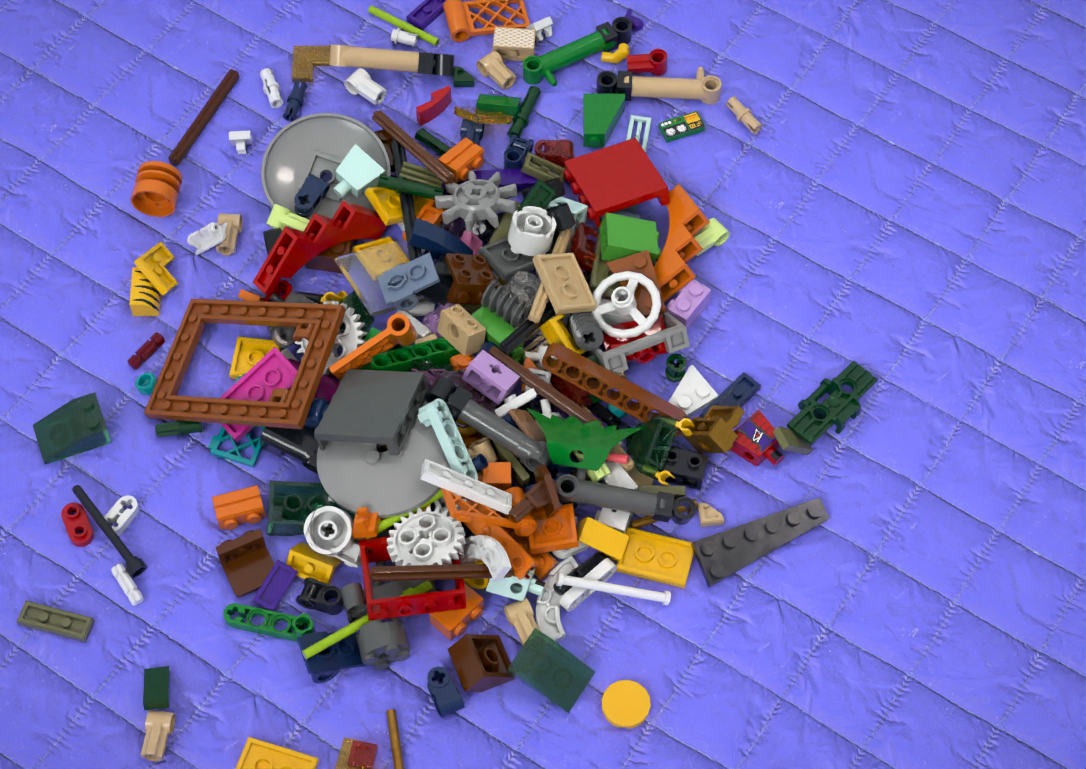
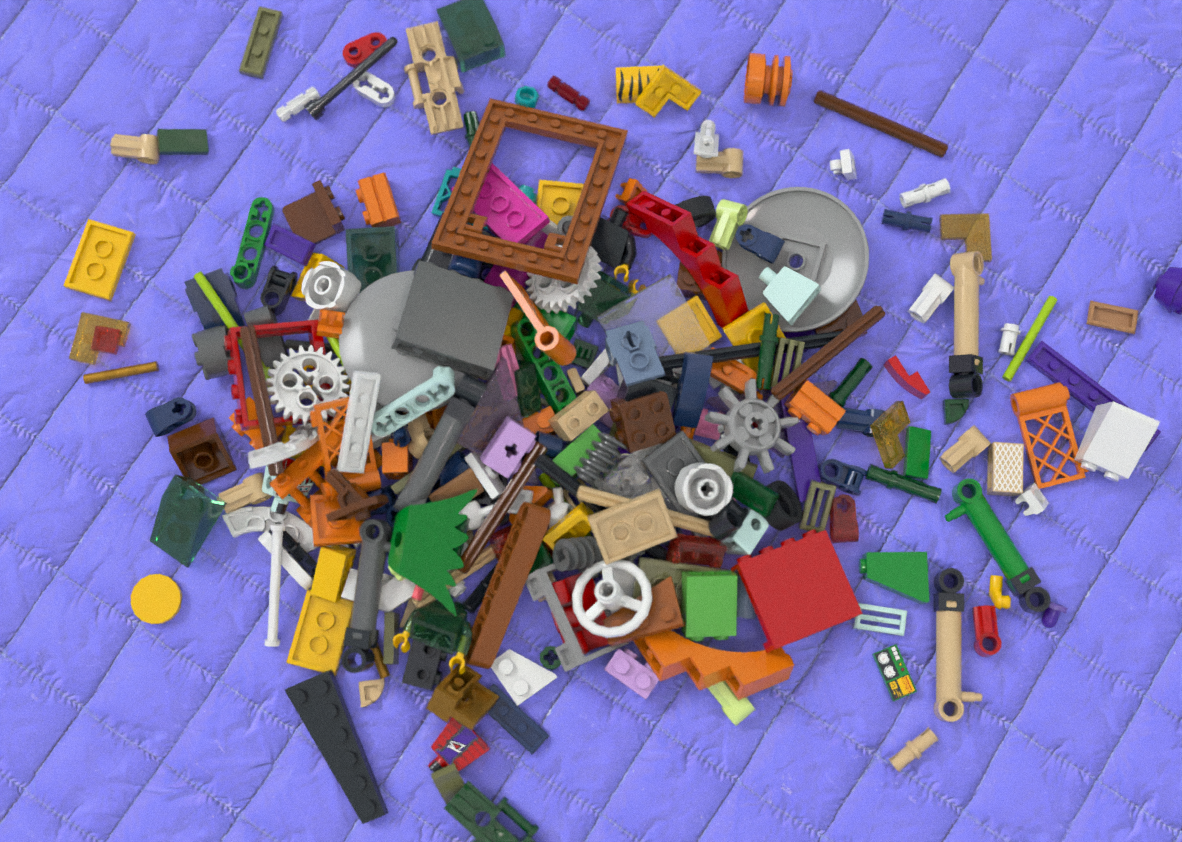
camera: 90 degrees right, 20 degrees up
none -> tan piece [404,21,464,135]

